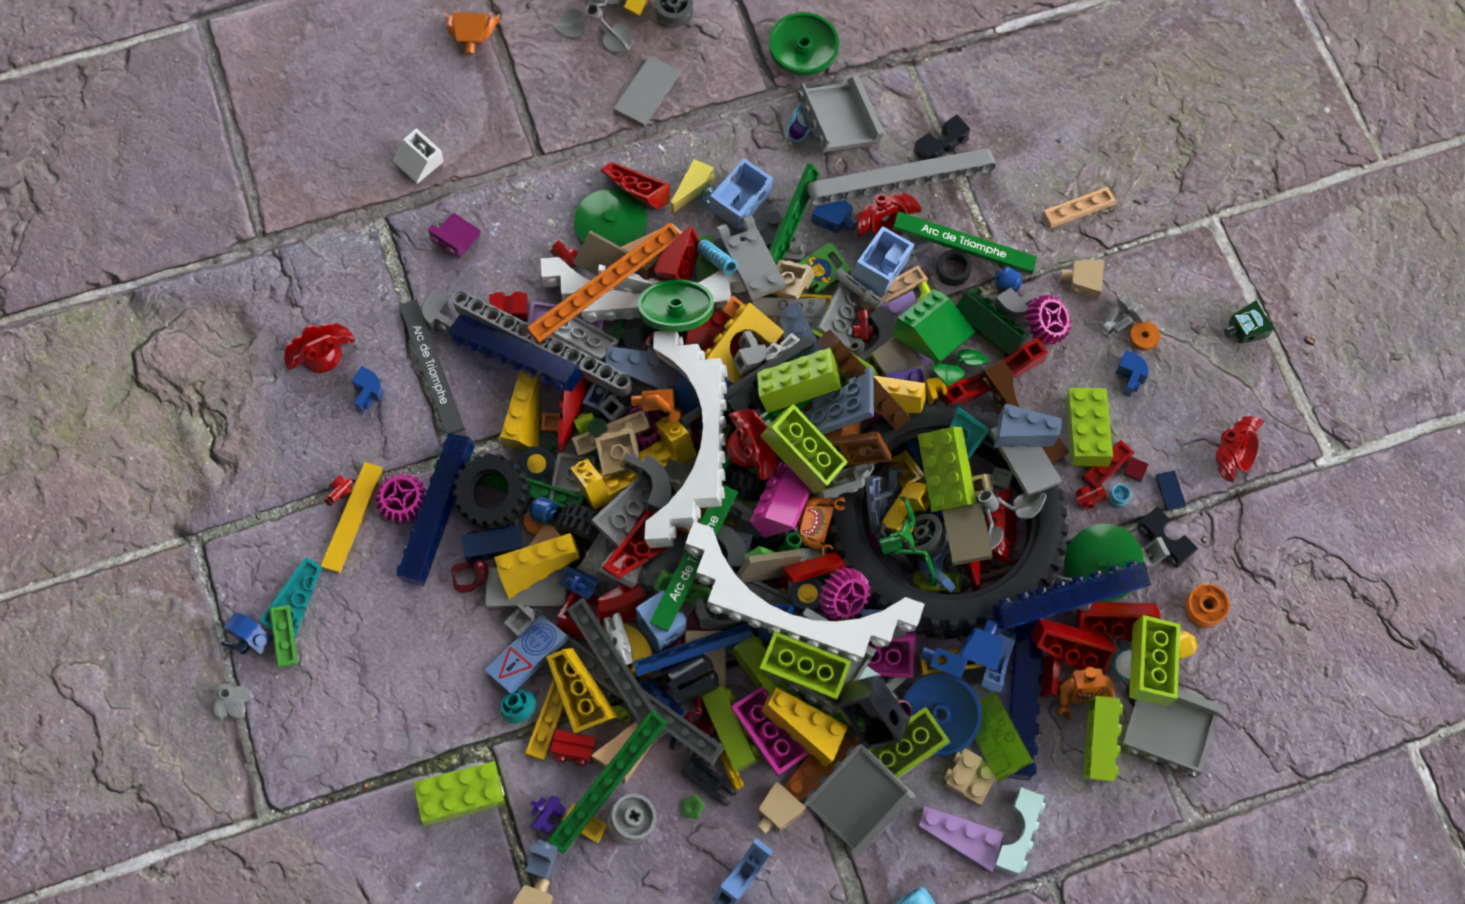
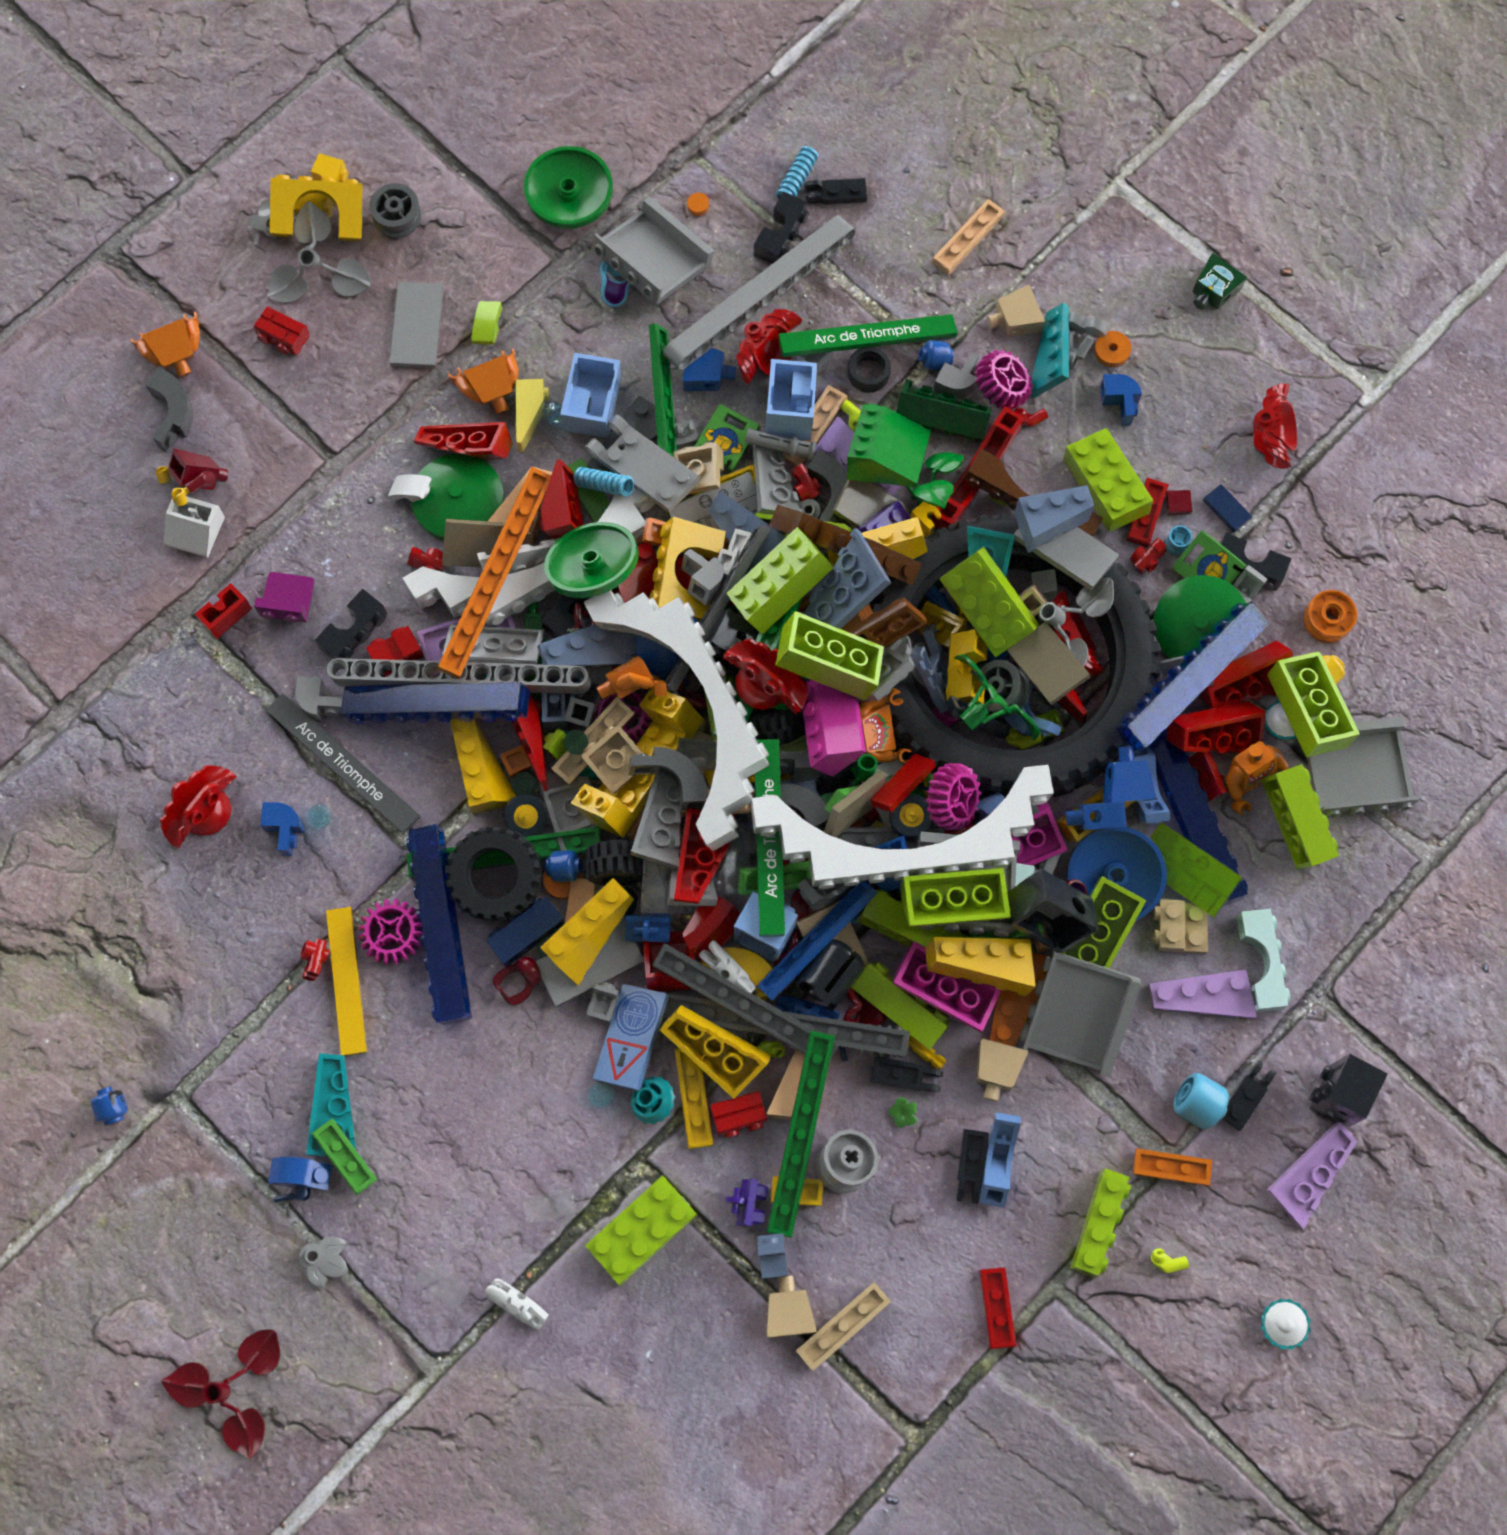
camera: 25 degrees left, 5 degrees up
none -> blue head [90,1086,128,1126]
none -> dark grey arch [146,367,193,452]
none -> dark red torso [156,448,228,506]
none -> dark red plant [161,1329,281,1459]
none -> red brick [195,583,252,640]
none -> red brick [254,307,310,356]
none -> clear light blue plate [307,804,332,829]
none -> black arch [315,588,387,659]
none -> white slope [388,474,432,502]
none -> orange torso [448,348,519,414]
none -> lime slope [471,301,503,345]
none -> white hinge [484,1278,548,1330]
none -> clear light blue plate [588,1082,614,1108]
none -> orange tile [687,193,709,216]
none -> medium azure piece [776,146,819,199]
none -> black hinge [804,178,867,204]
none -> black hinge [956,1129,989,1204]
none -> red arm [1014,407,1048,427]
none -> teal wing [1030,303,1069,398]
none -> bright green container [1171,530,1246,584]

